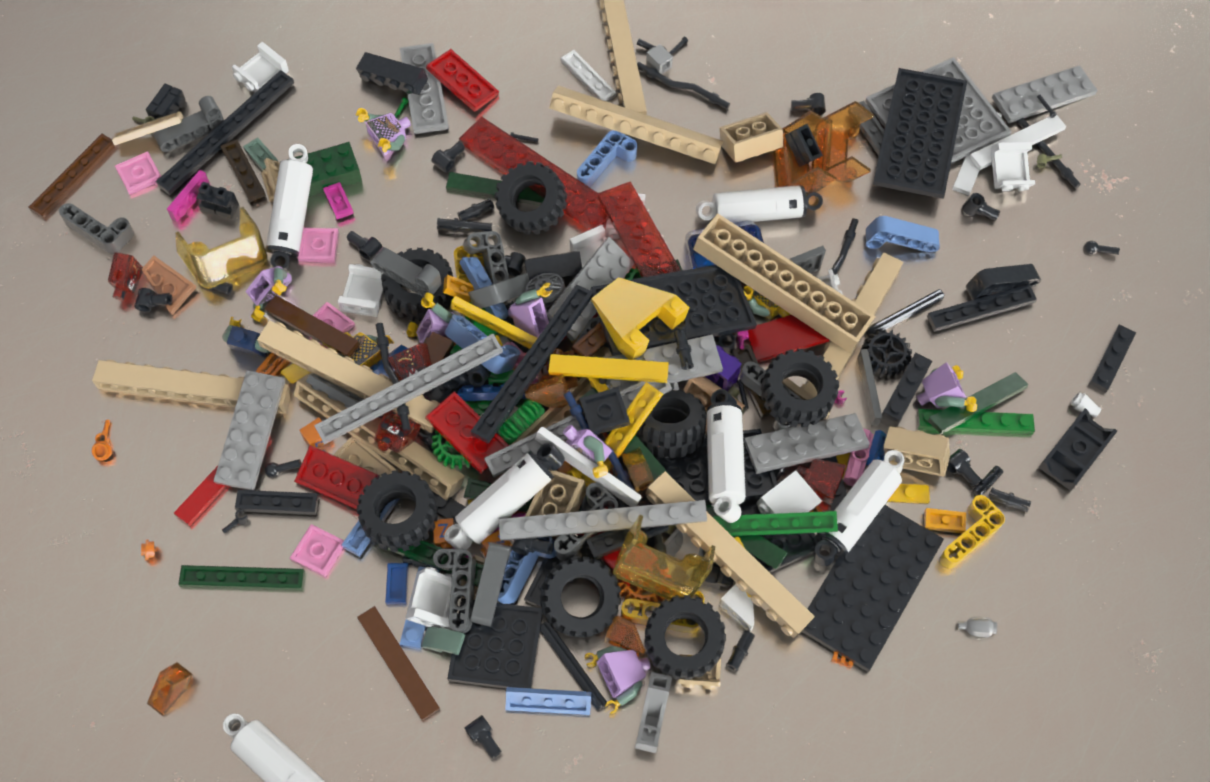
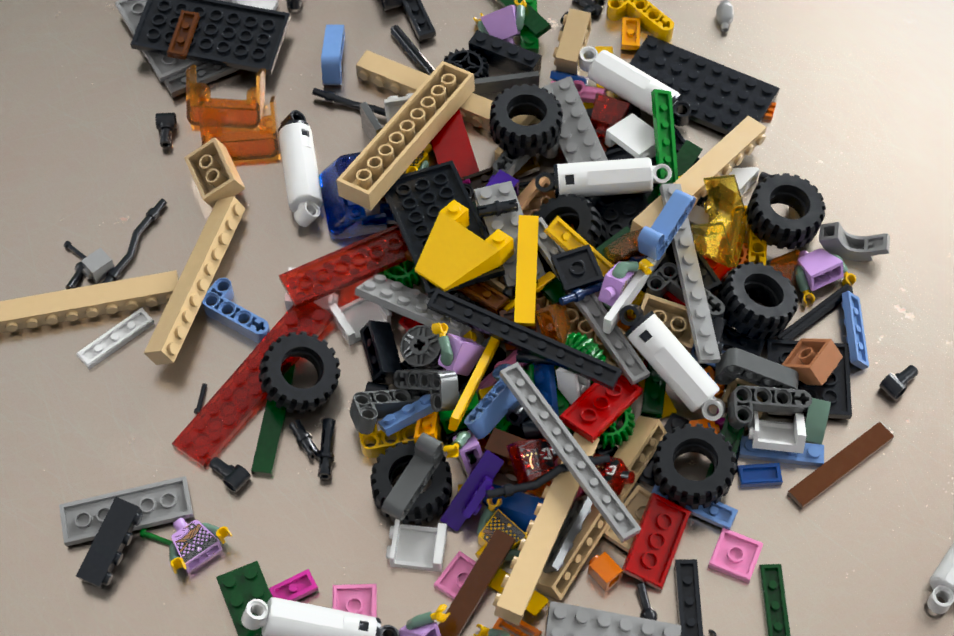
camera: 90 degrees left, 5 degrees down
black pin [347,231,383,261] -> none
red tile [426,49,499,112] -> none
black brick [784,123,823,167] -> none
none -> reddish brown tile [167,10,200,60]
none -> dark purple bracket [440,450,504,531]
none -> medium blue beam [638,189,696,261]
none -> nougat slope [782,338,843,386]

